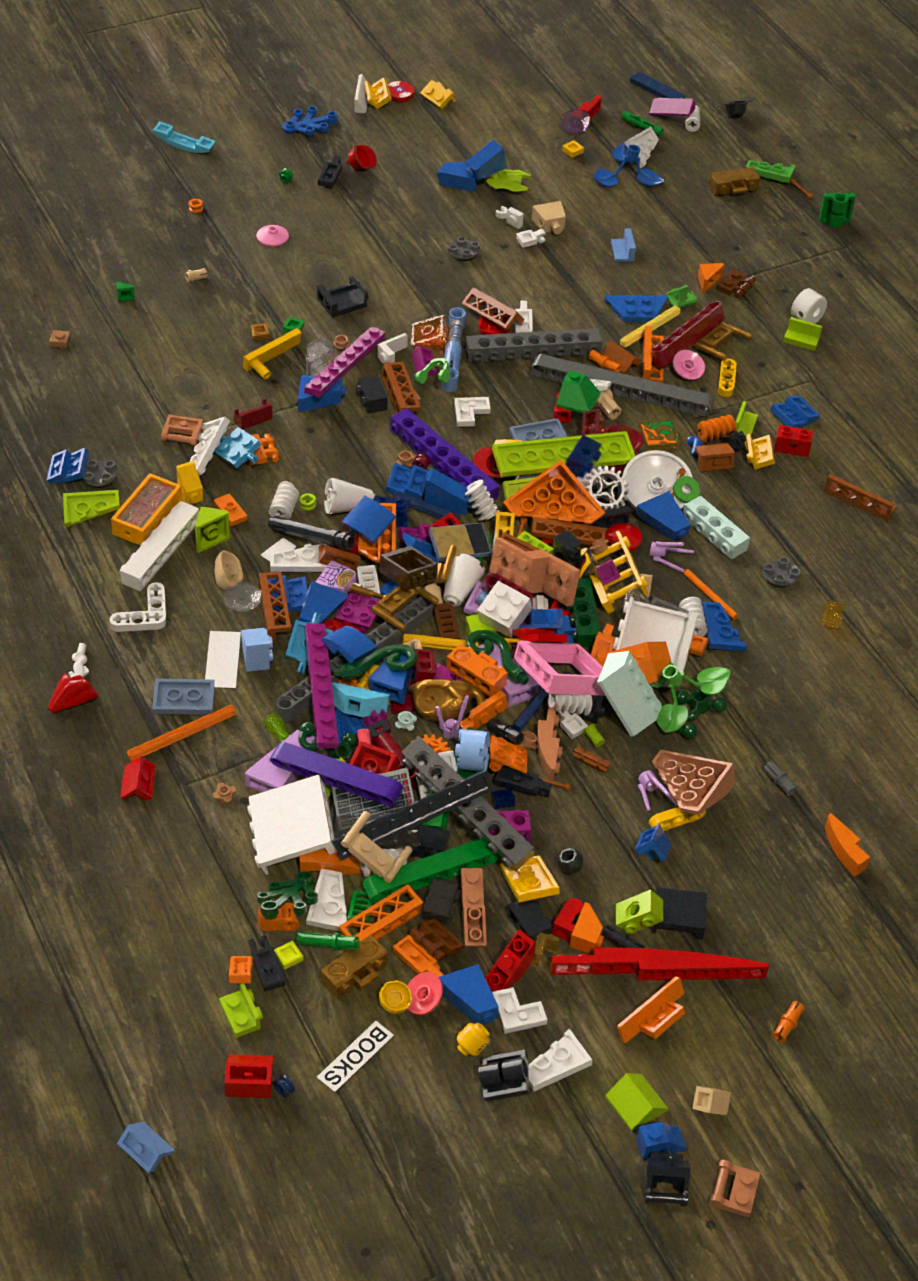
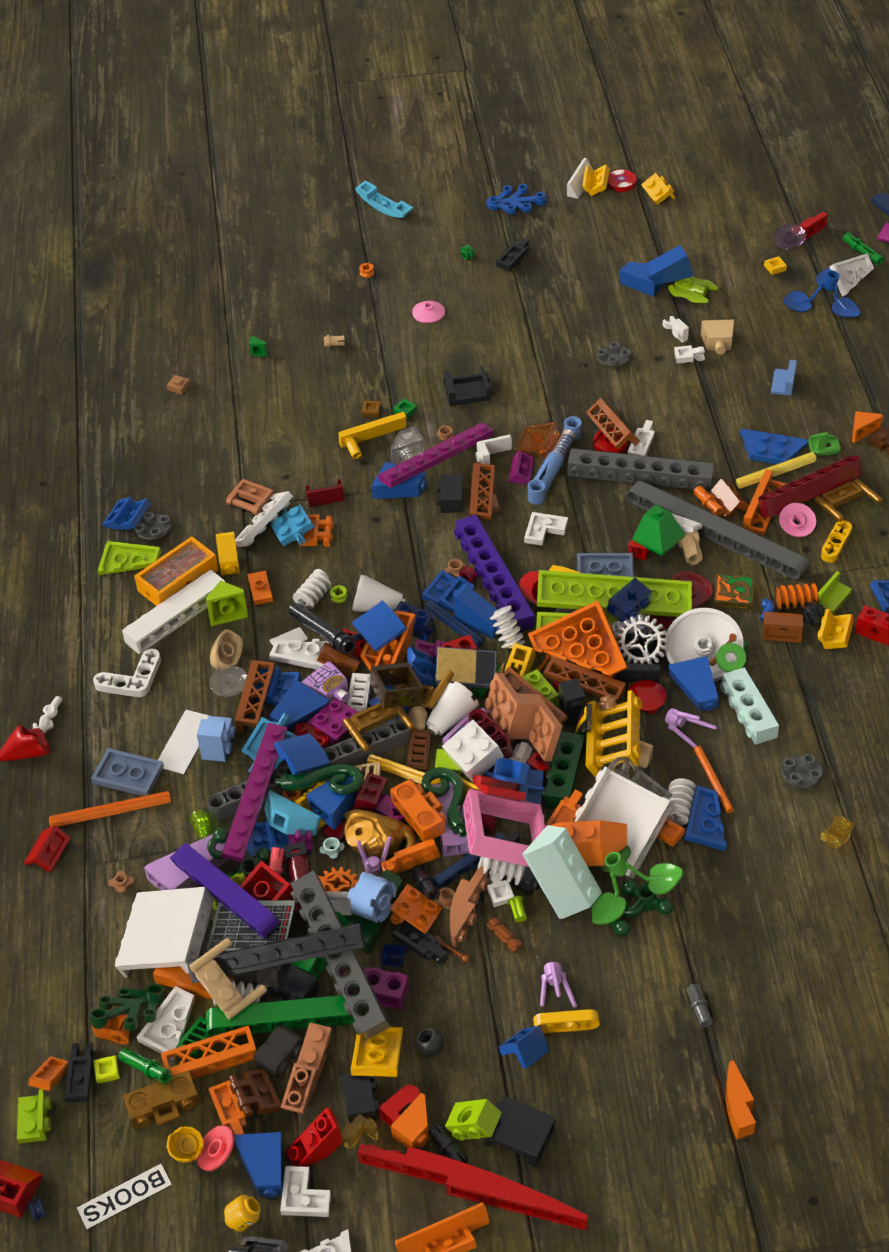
camera: 25 degrees right, 0 degrees up
red piece [346,145,377,170] -> none
pearl gold piece [349,583,386,599] -> none
bright green piece [415,358,450,384] -> none
clear red brick [582,409,605,435] -> none
magenta tile [595,559,621,585] -> none
nougat slope [652,750,736,815] -> none

